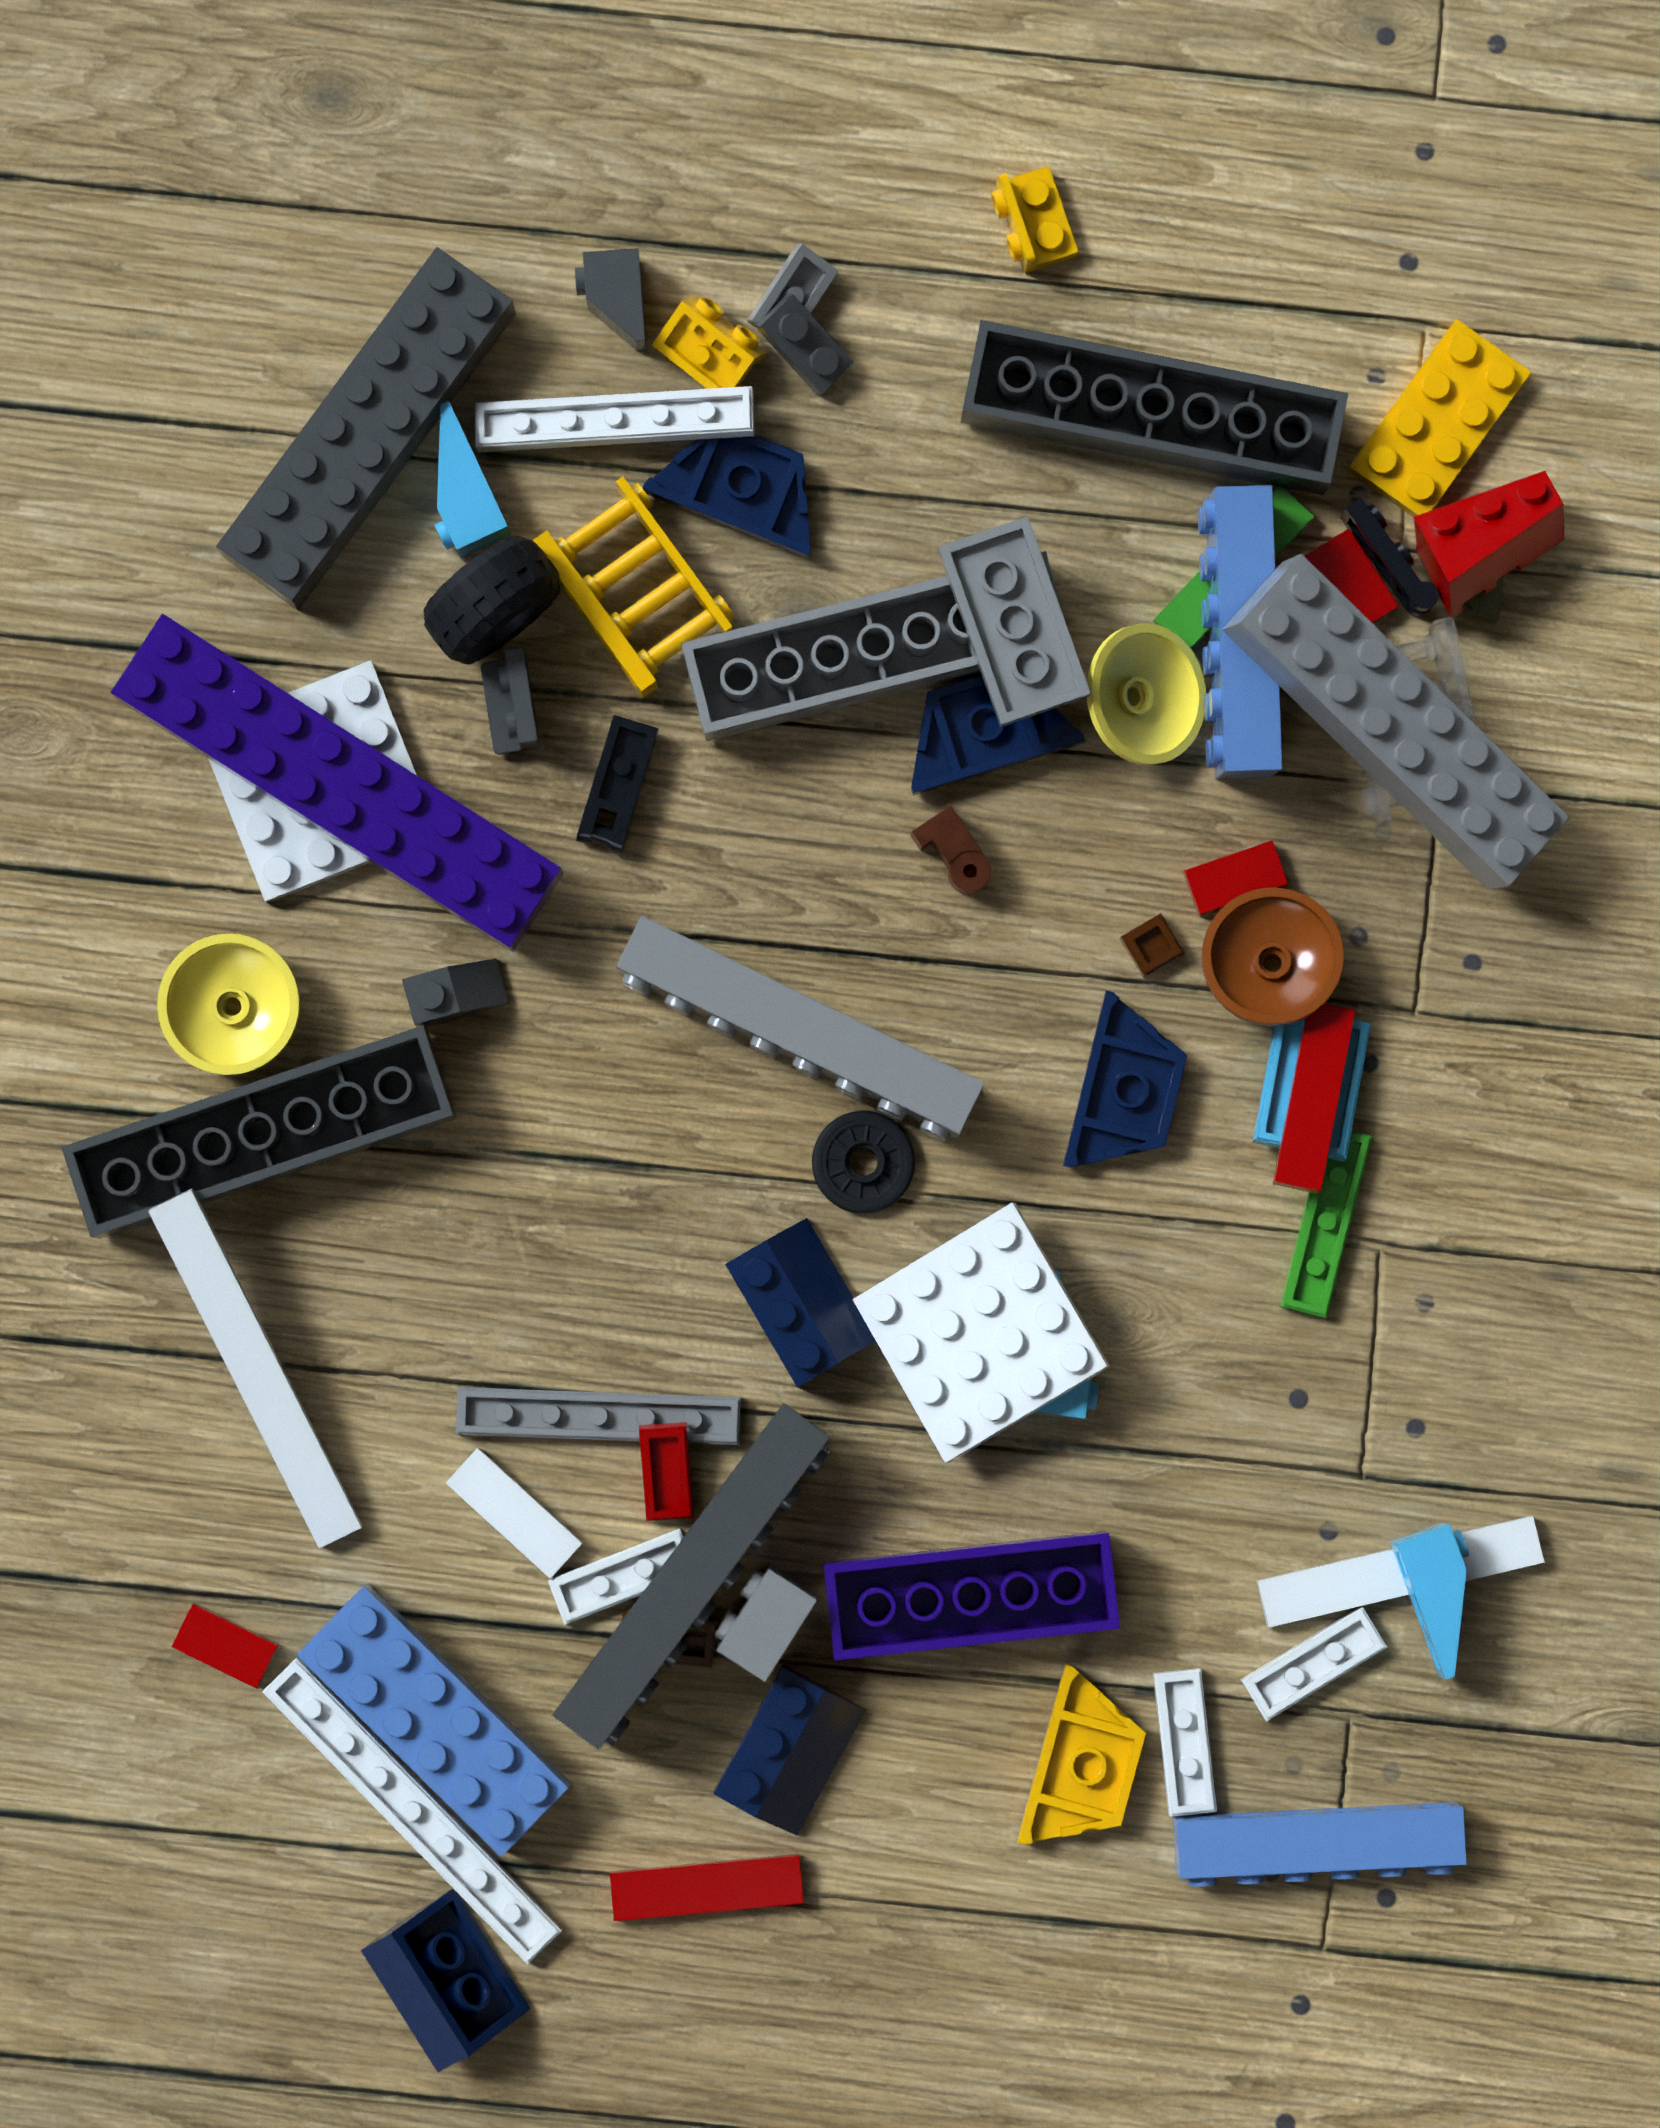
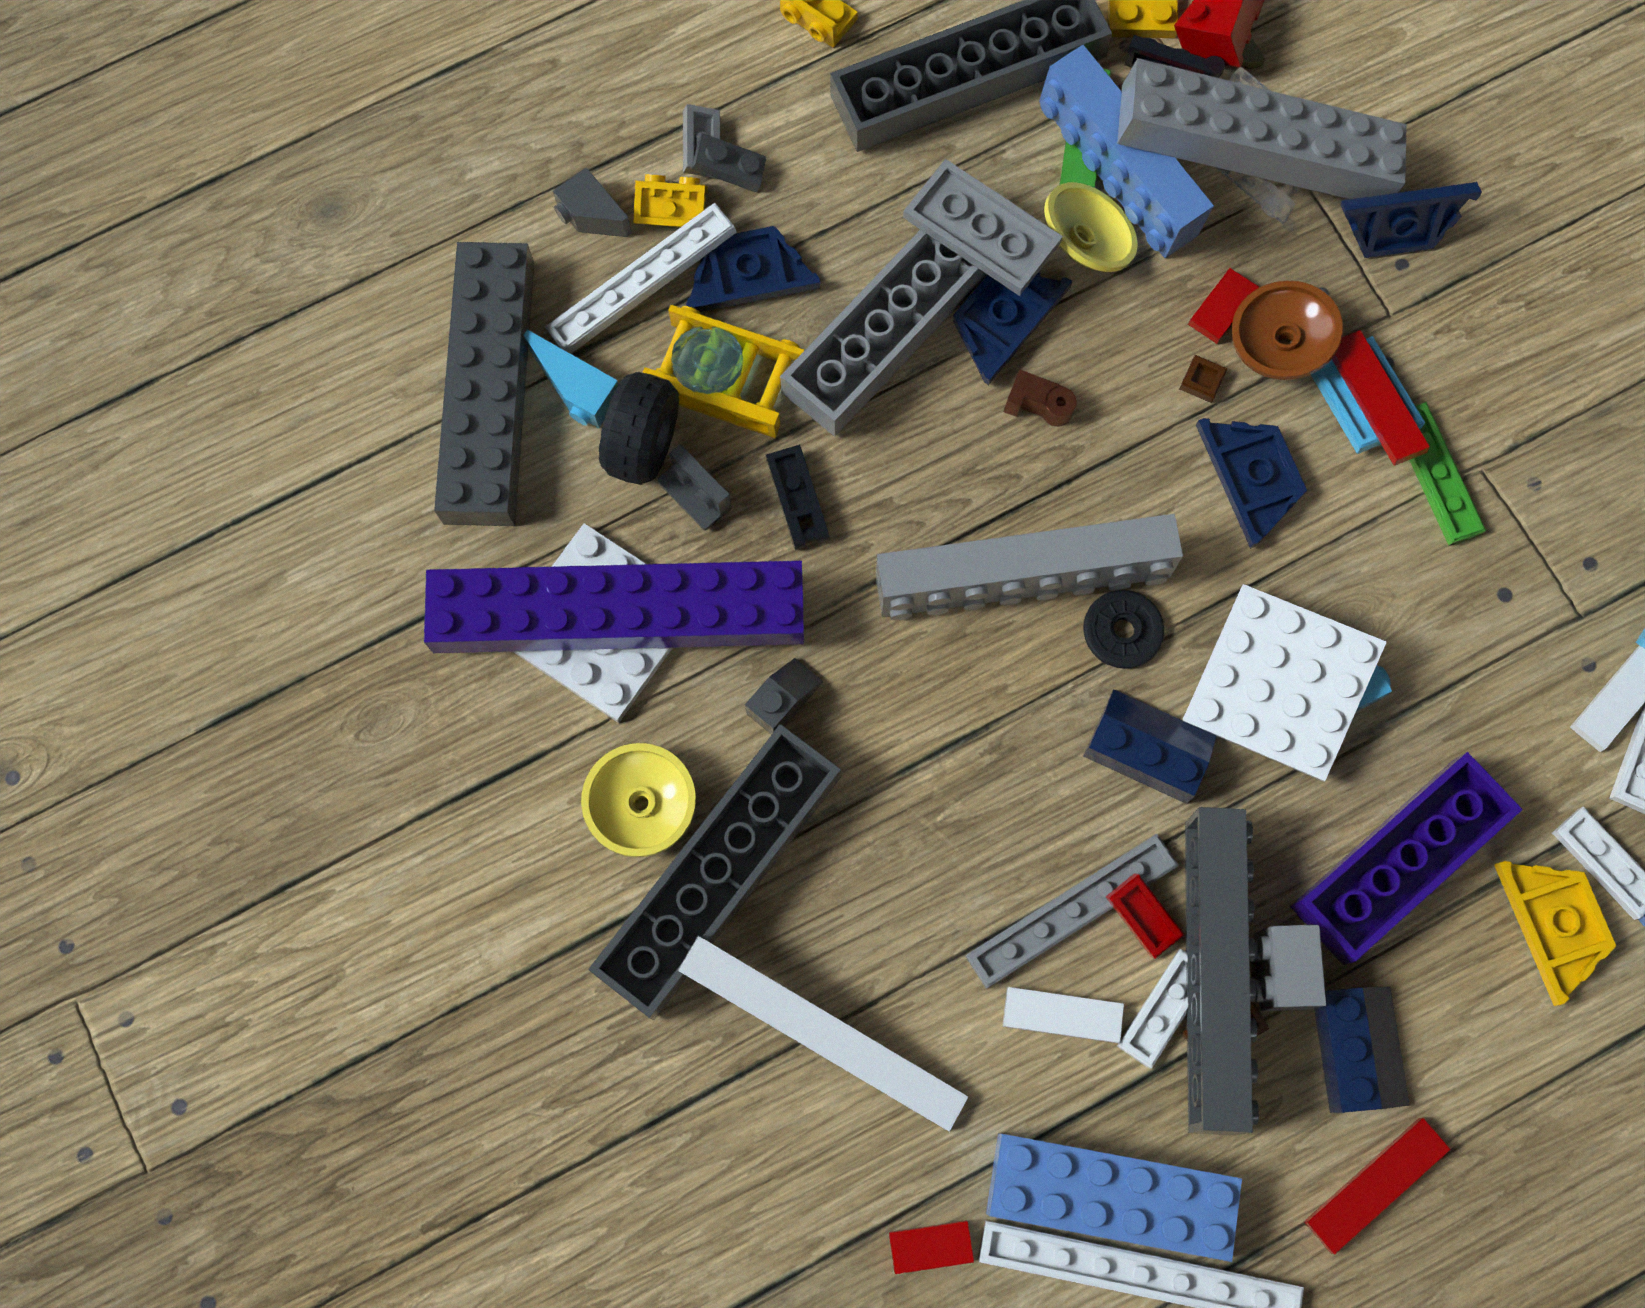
camera: 25 degrees left, 10 degrees down
none -> clear light blue tile [671,327,743,394]
none -> dark blue wing [1340,182,1482,258]

